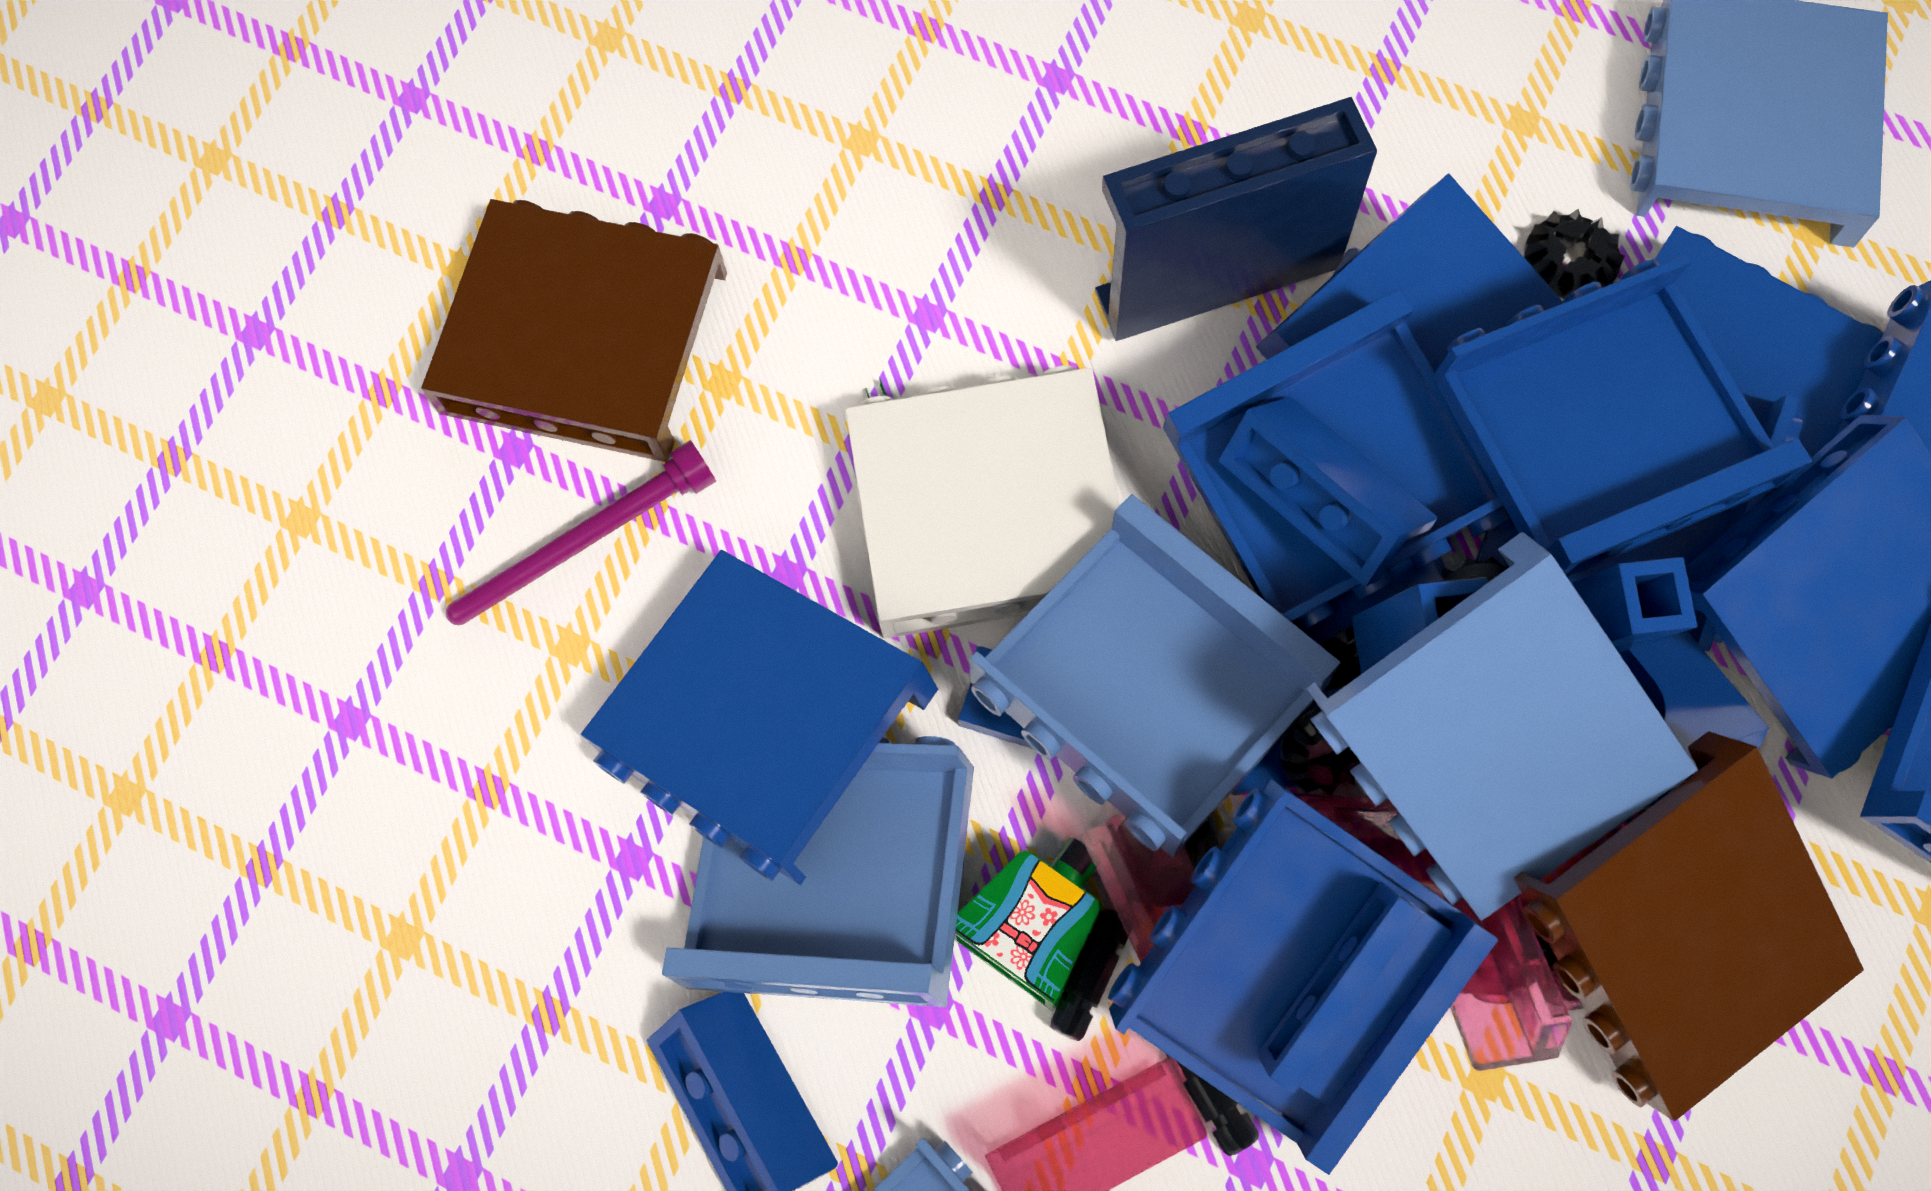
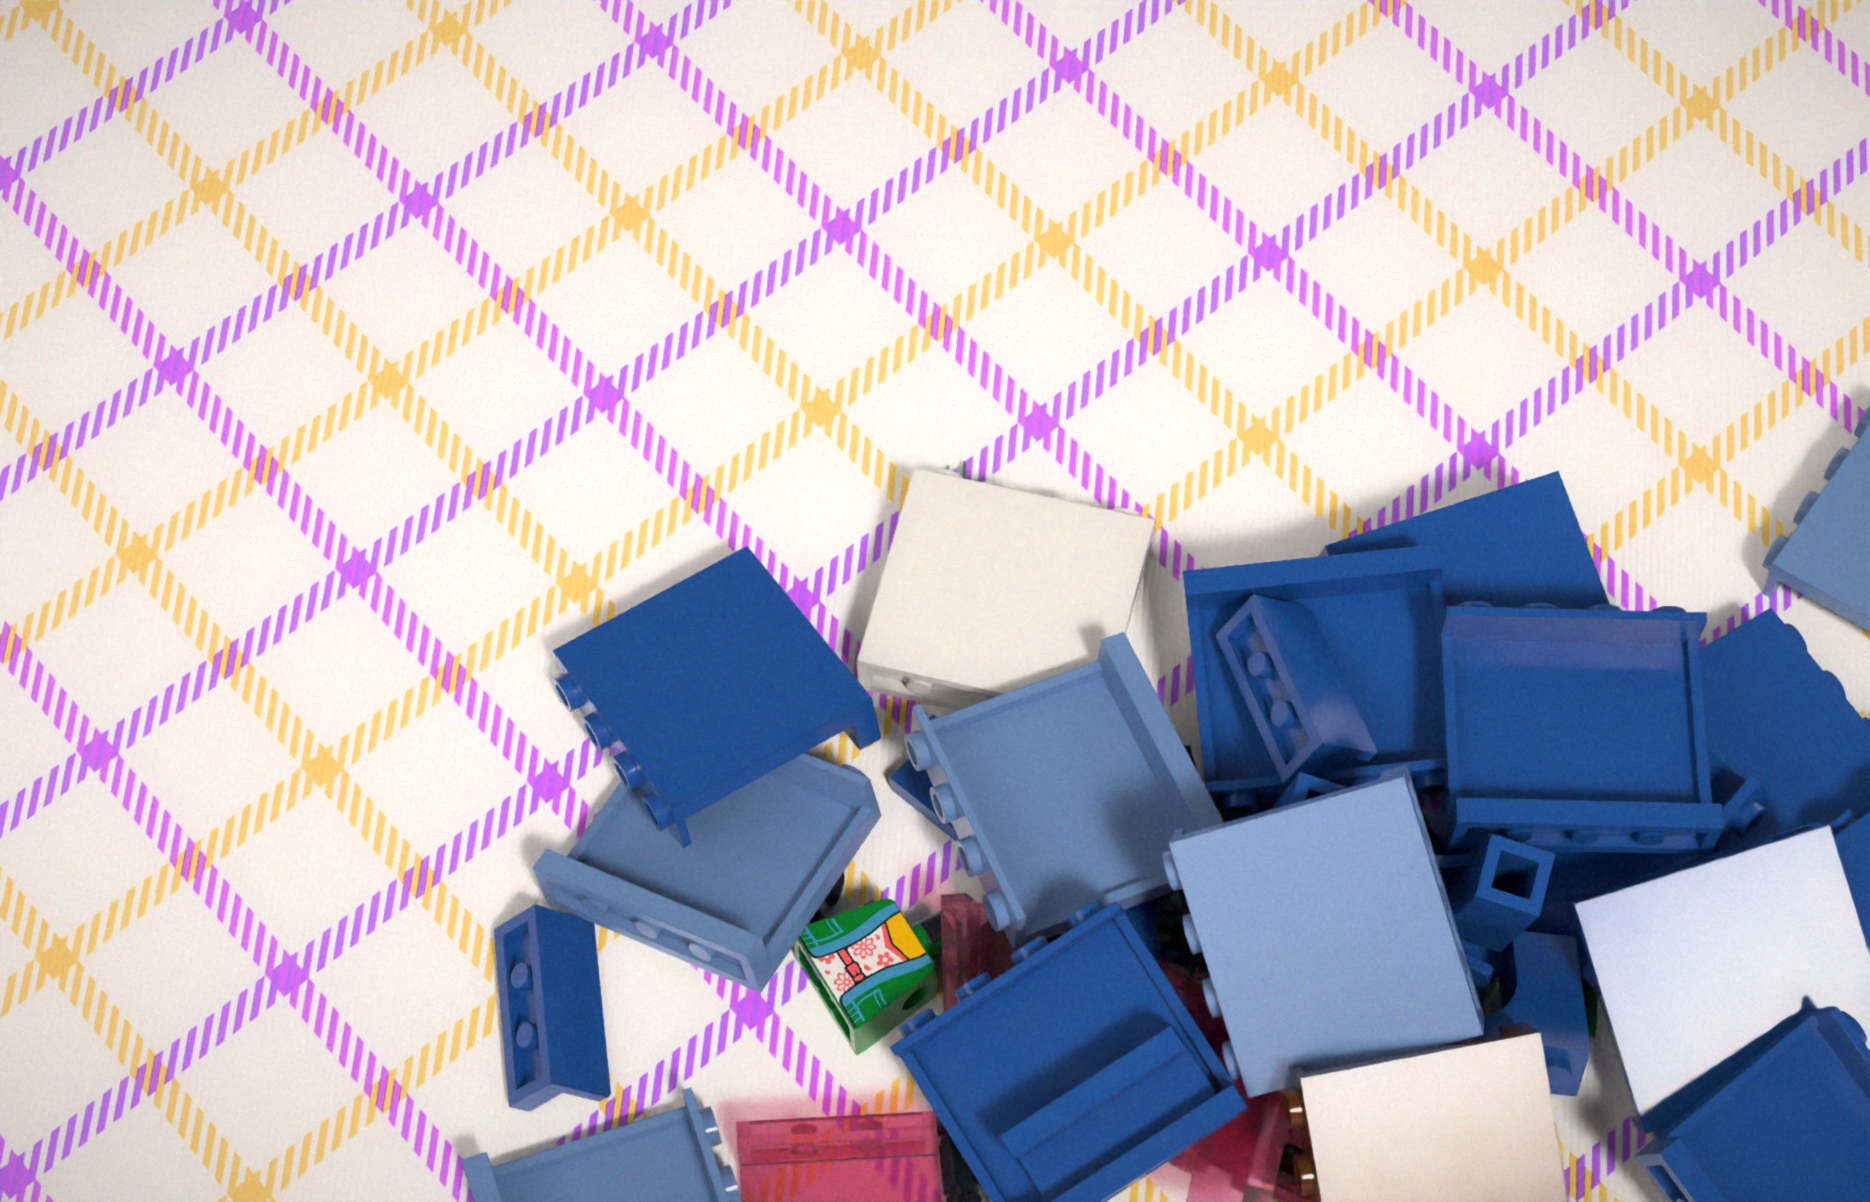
camera: 20 degrees right, 10 degrees down
reddish brown panel [421,199,728,462] -> none
magenta piece [445,440,717,626] -> none
black axle [1050,908,1133,1041] -> none
dark blue panel [1095,96,1378,342] -> none
black gear [1524,208,1625,299] -> none

